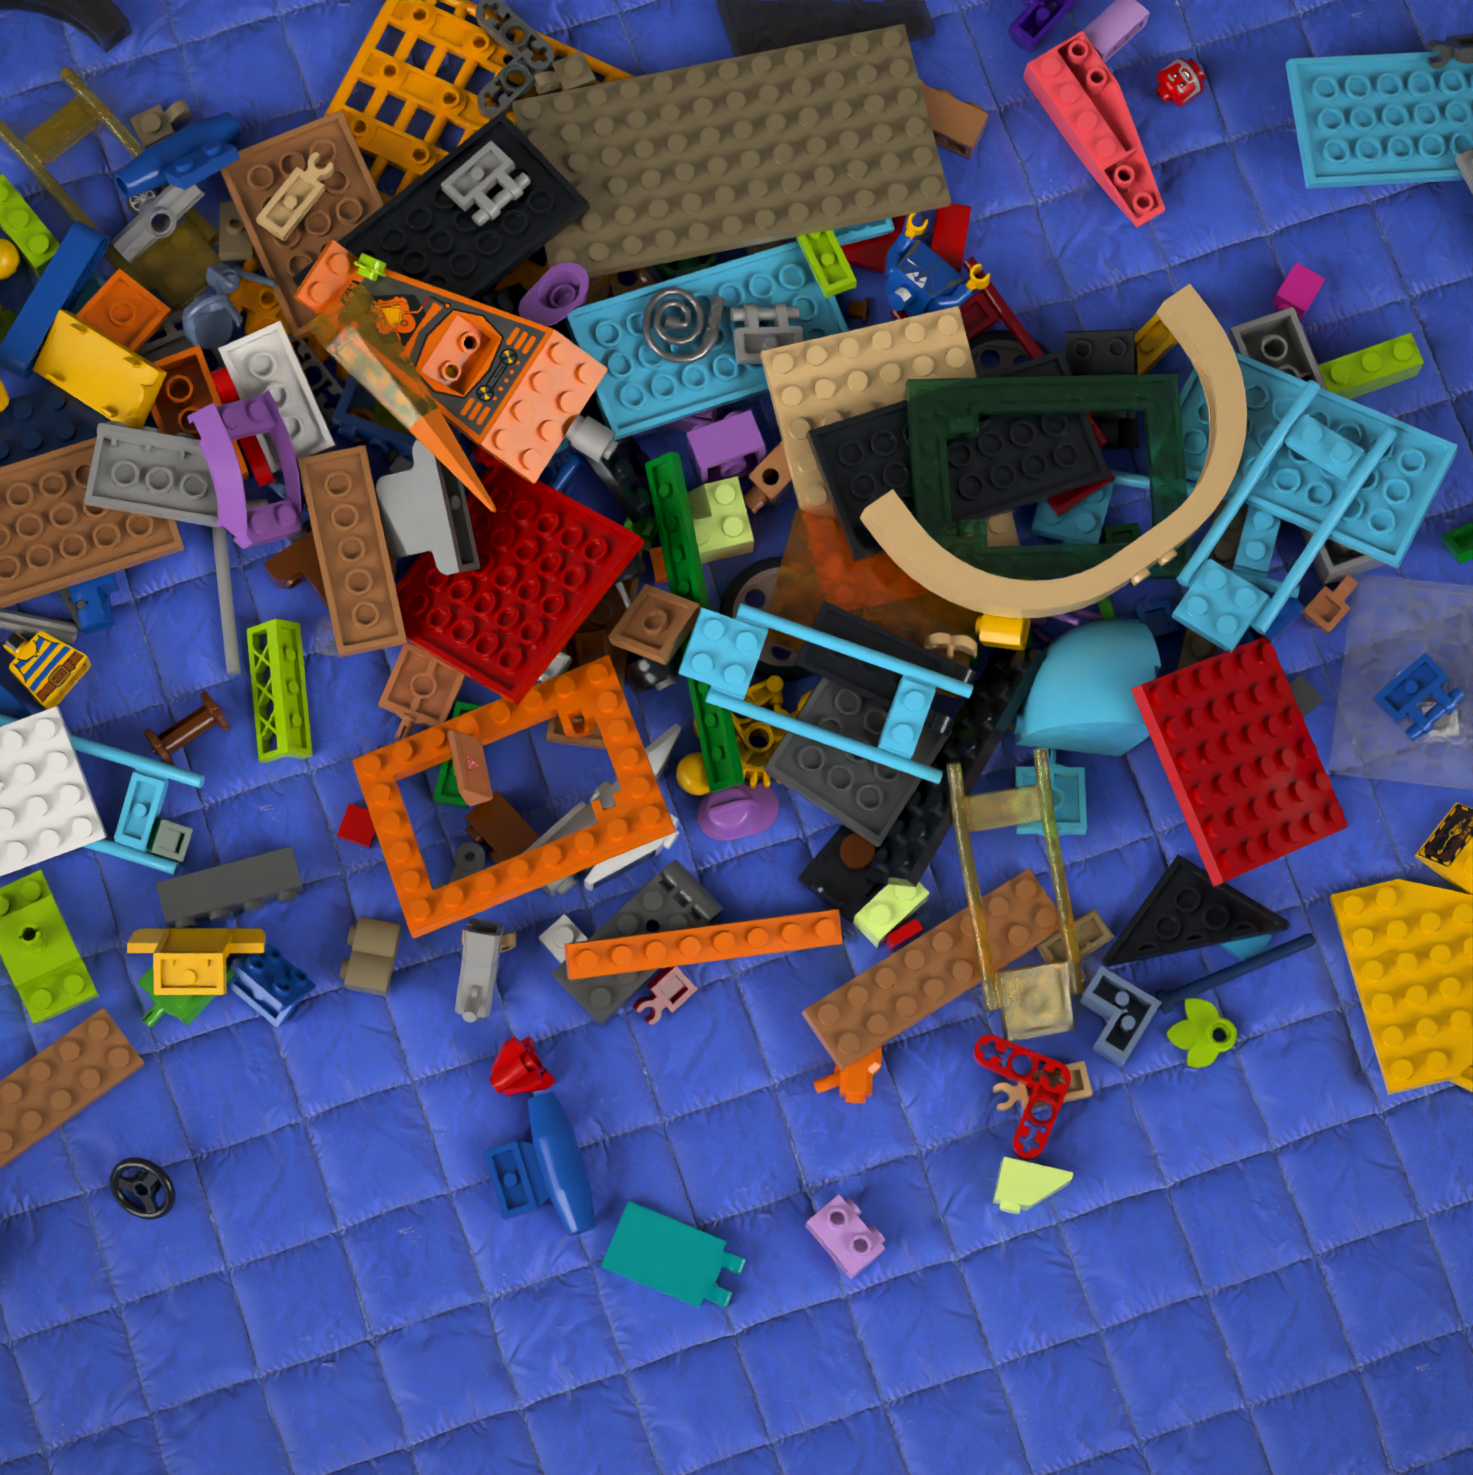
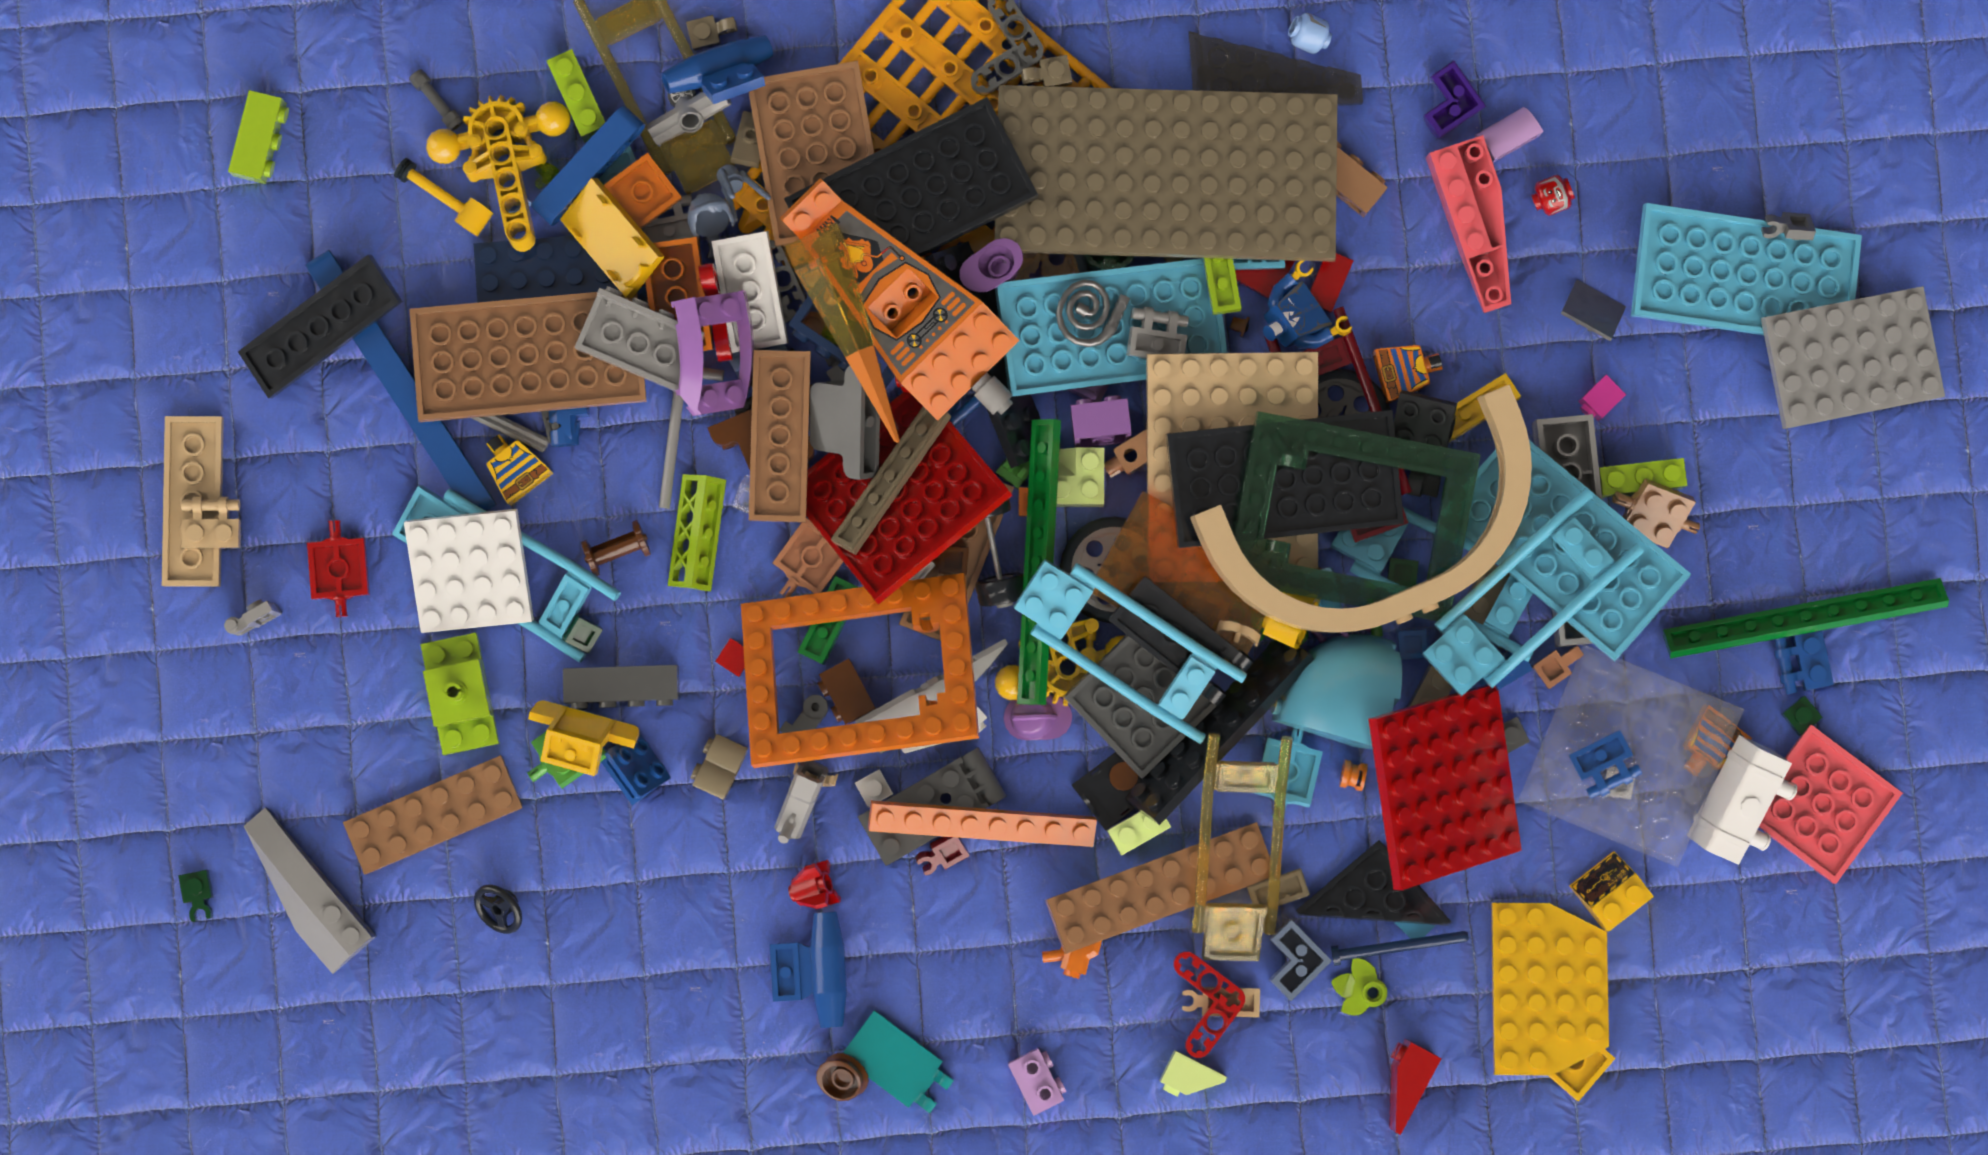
camera: 15 degrees right, 10 degrees up
tan plate [256,152,334,241] -> none
lime plate [354,253,387,281] -> none
light grey plate [441,141,531,227] -> none
nougat slope [447,730,493,806] -> none
medium nougat plate [608,584,701,665] -> none
red tile [885,918,923,953] -> none
none -> reddish brown piece [816,1053,869,1101]
none -> dark tan tile [831,406,951,555]
none -> orange wheel [1339,759,1368,791]
none -> torso [1372,345,1443,404]
none -> red slope [1389,1039,1442,1135]
none -> flat silver piece [1561,280,1626,341]
none -> medium nougat plate [1612,478,1700,548]

